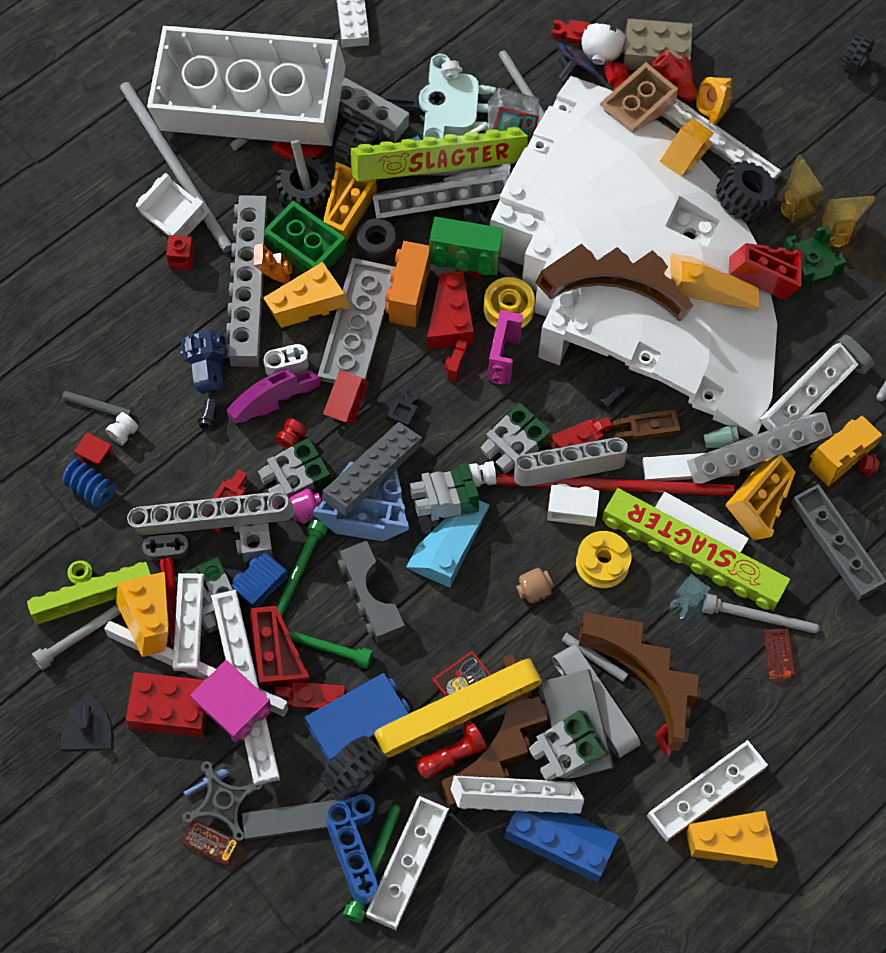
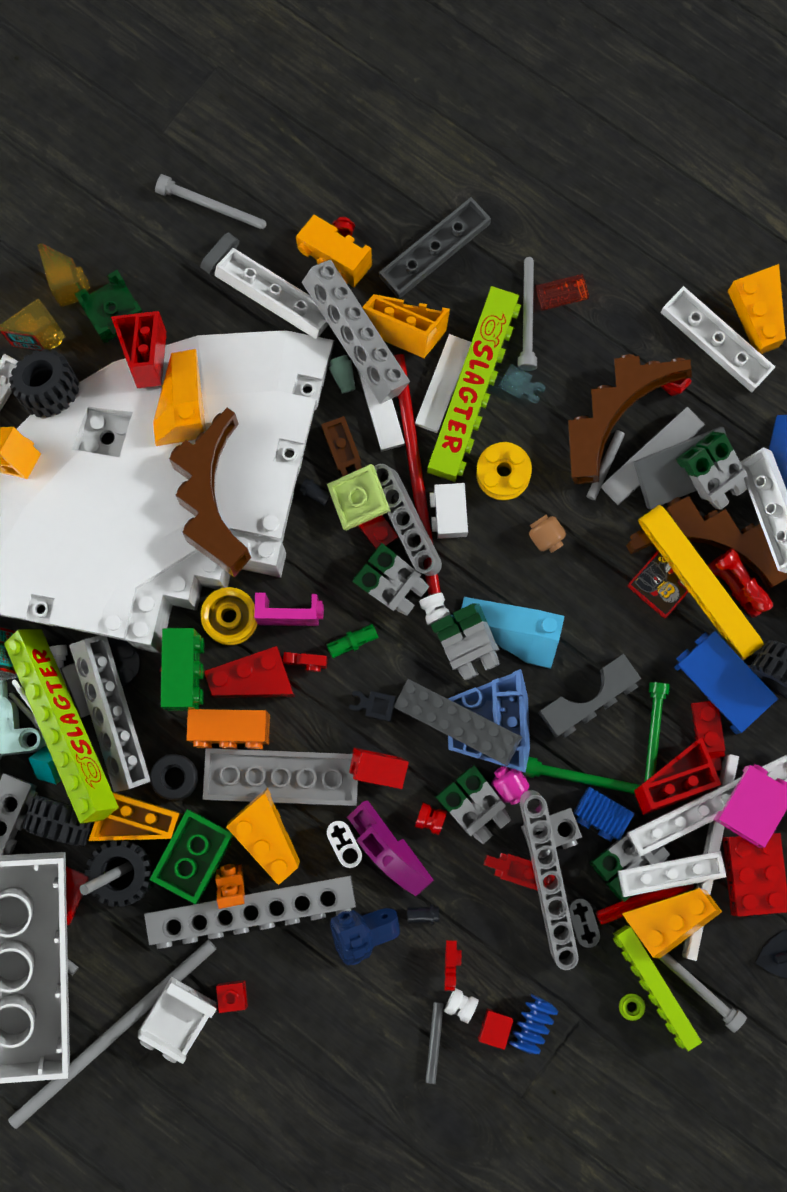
camera: 100 degrees left, 15 degrees up
none -> green pin [326,623,379,659]
none -> yellowish green tile [327,464,391,531]
none -> red plate [444,940,462,991]

